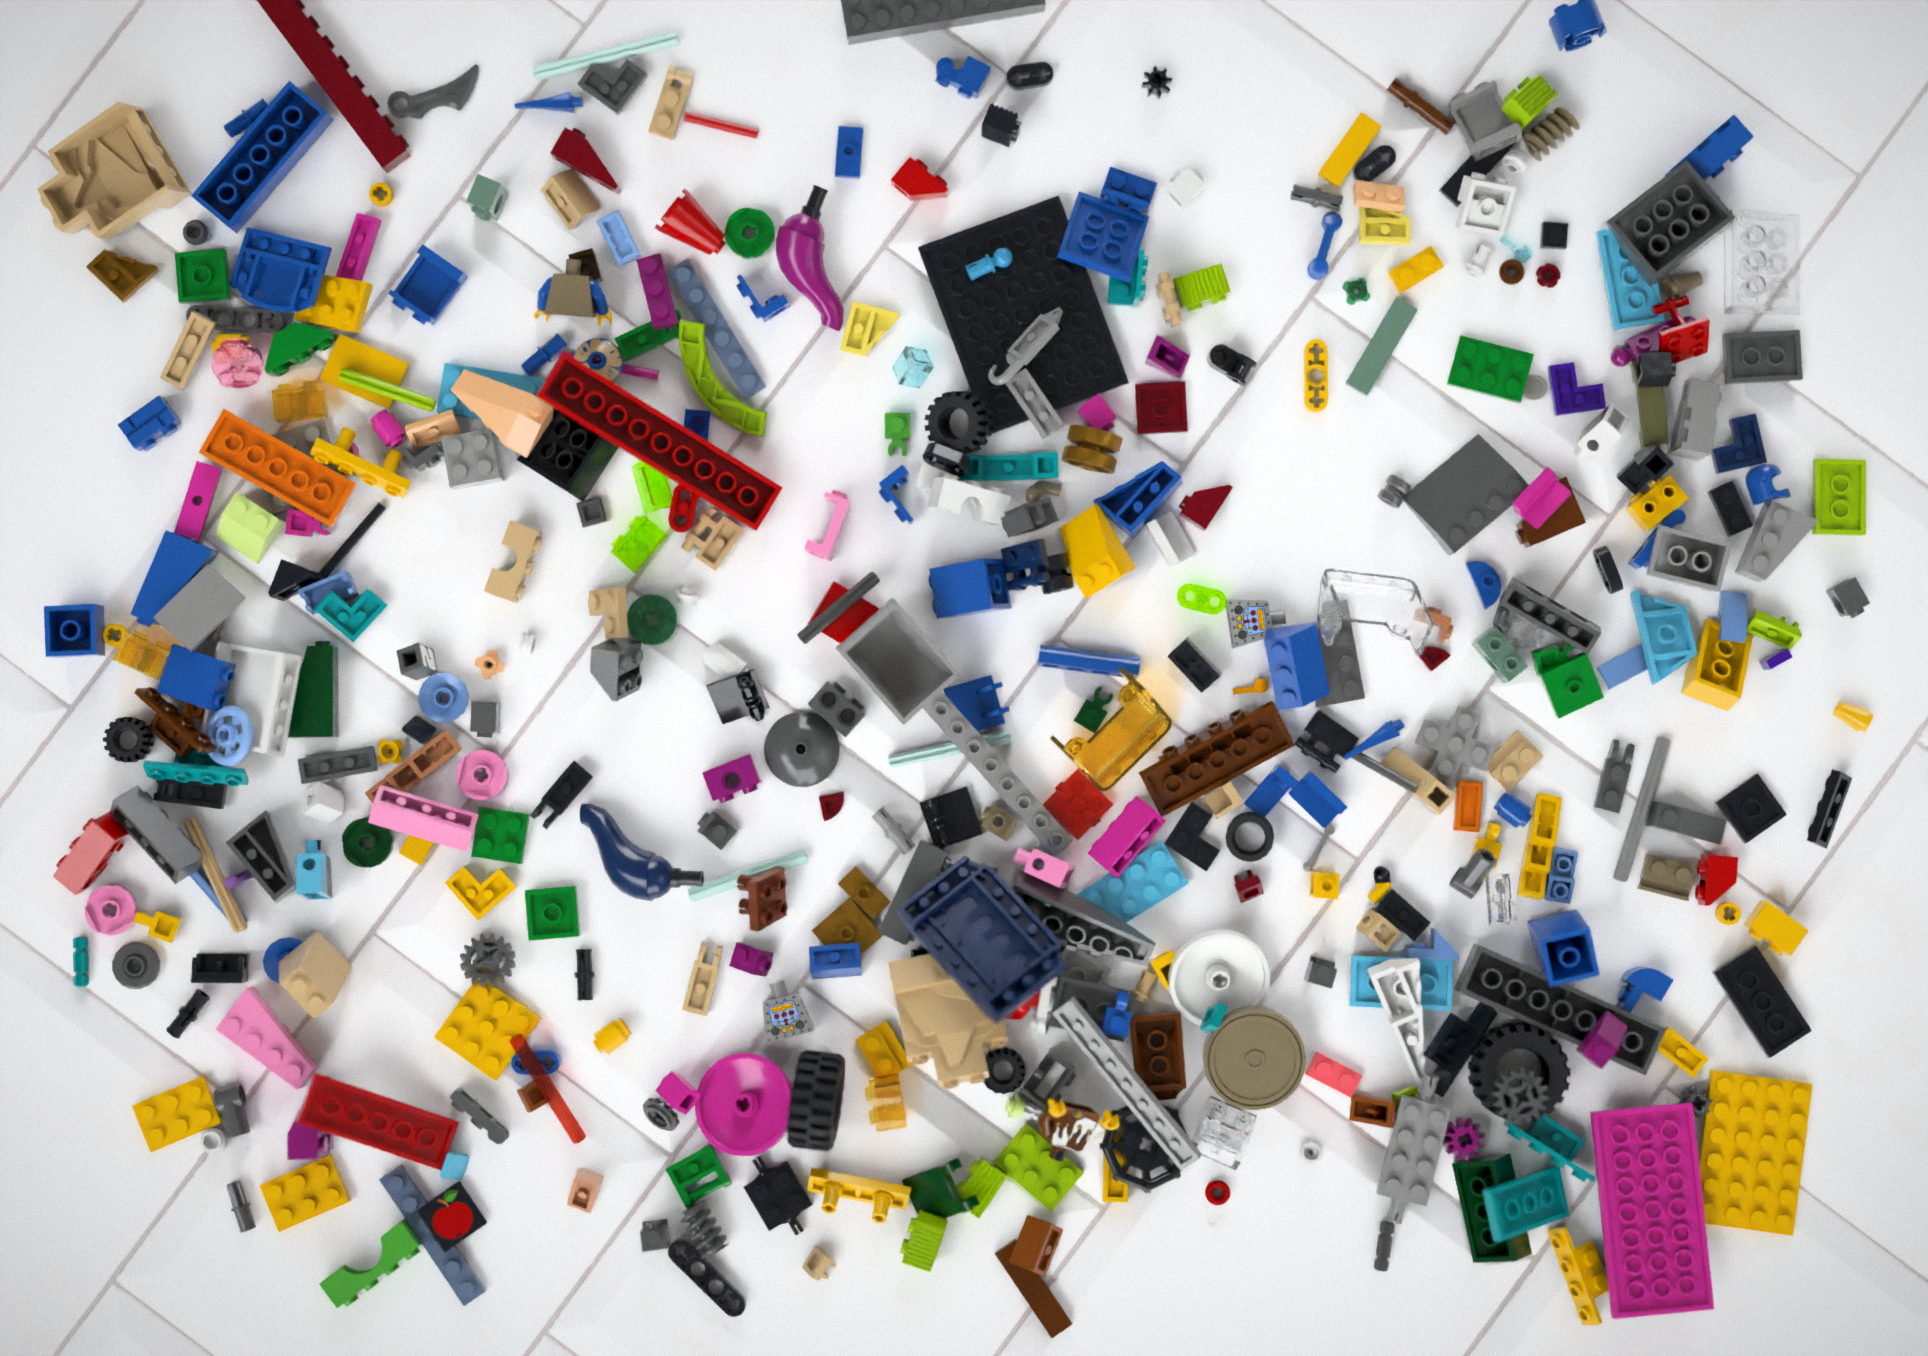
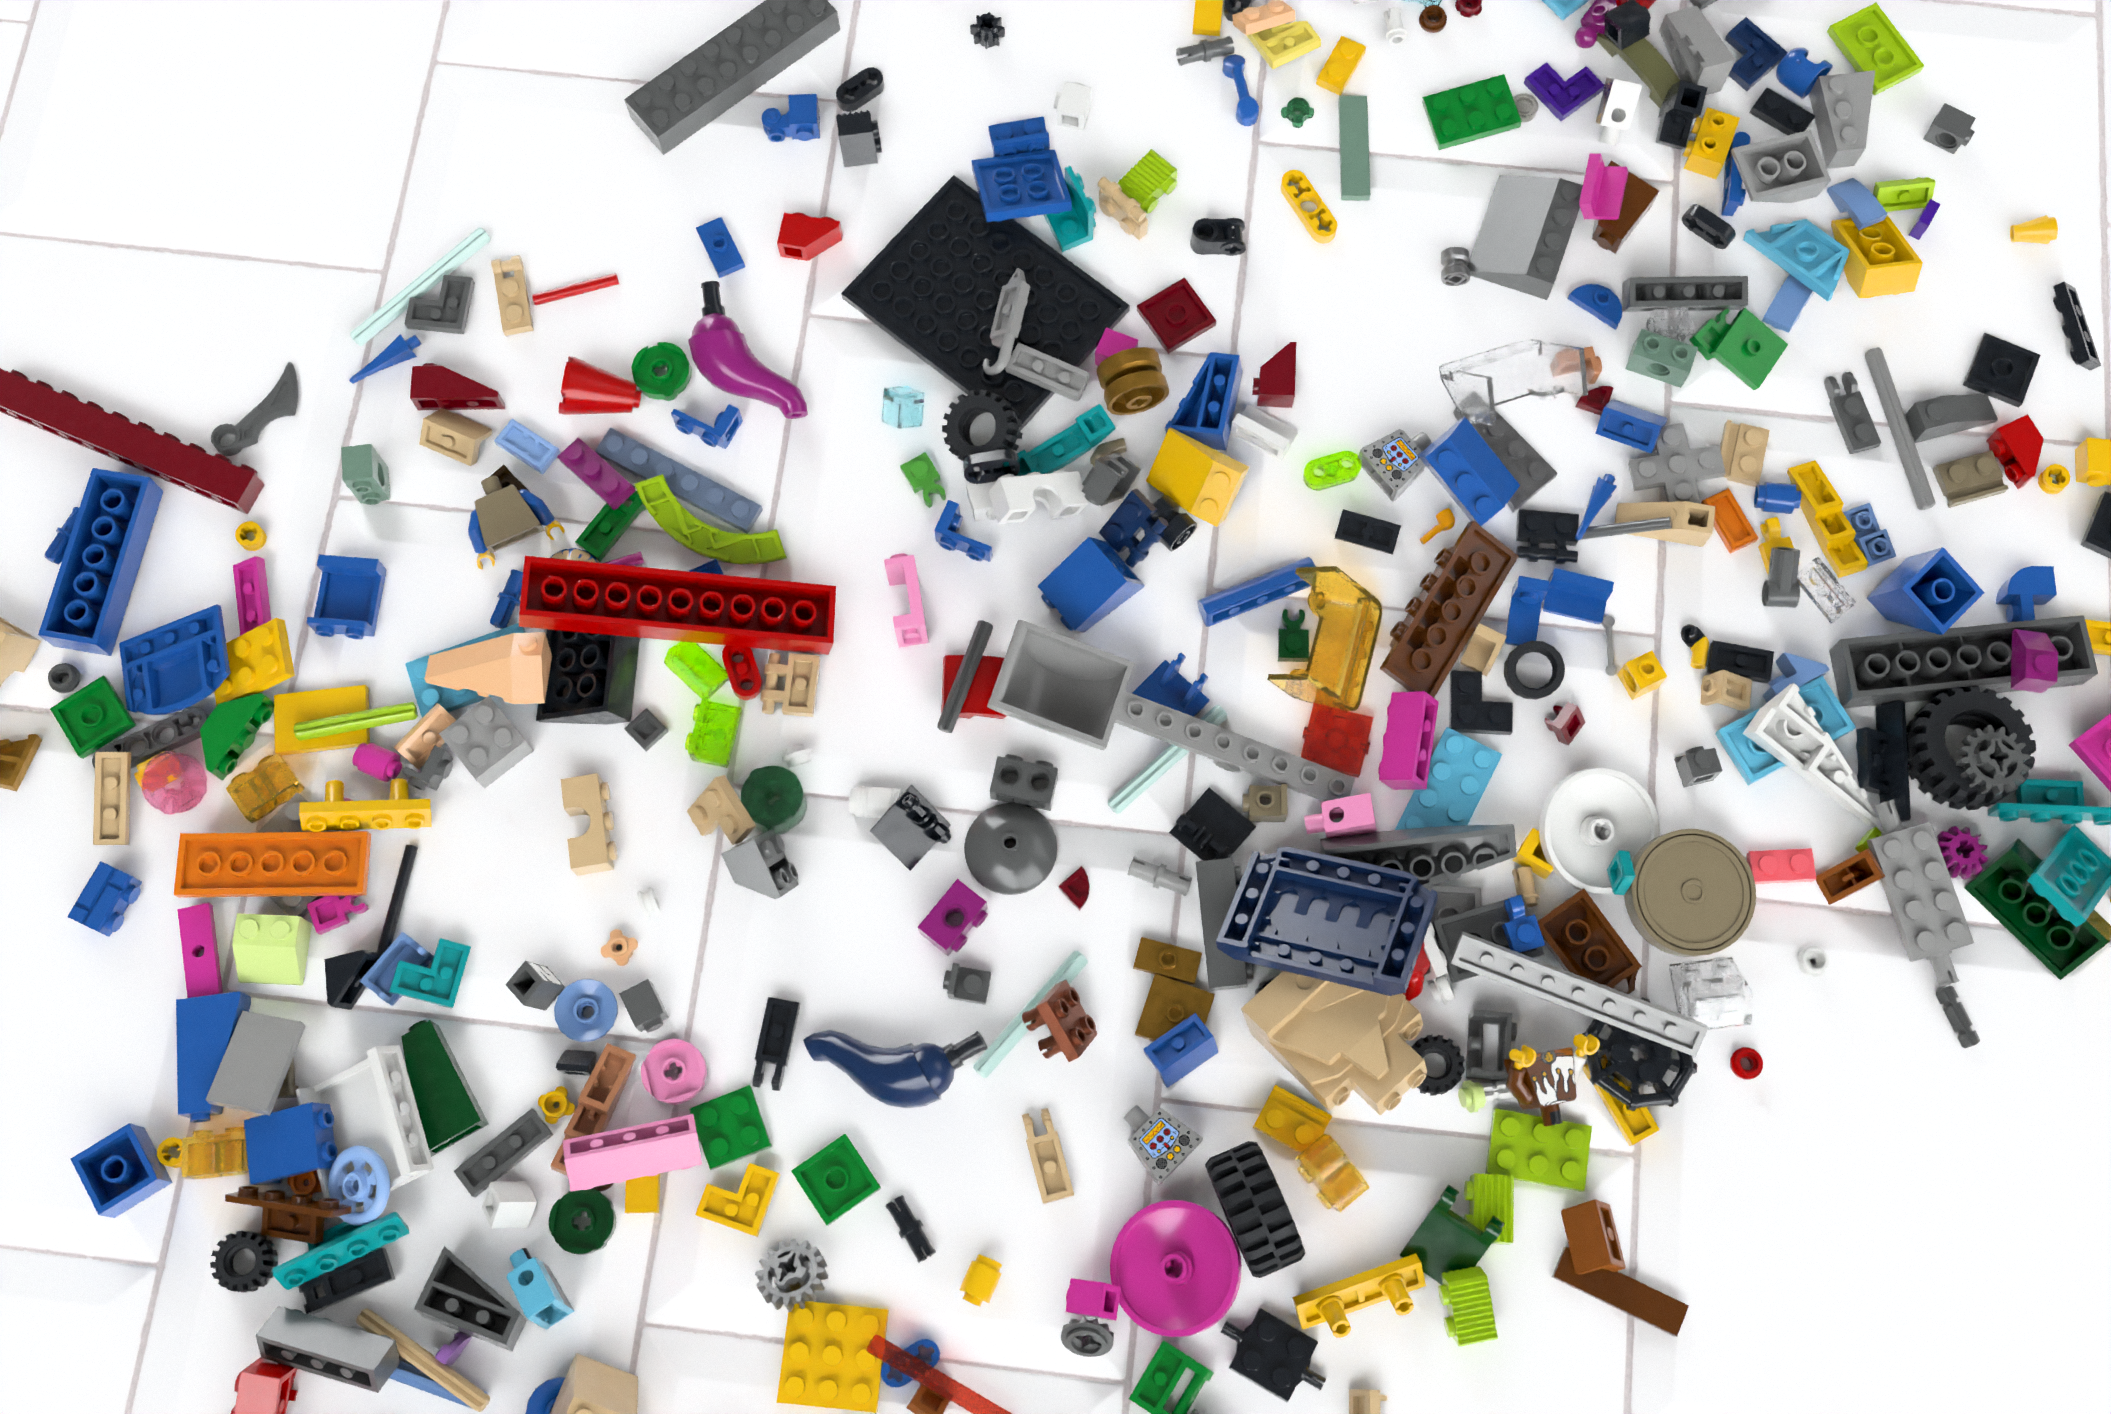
camera: 25 degrees left, 15 degrees down
magenta bracket [729,942,774,977] -> none
light yellow wing [840,301,900,357] -> none
dark azure pin [965,248,1013,281] -> none
magenta slope [1144,335,1190,378] -> none
dark grey arm [1492,604,1510,633] -> none
none -> blue panel [1595,399,1668,454]

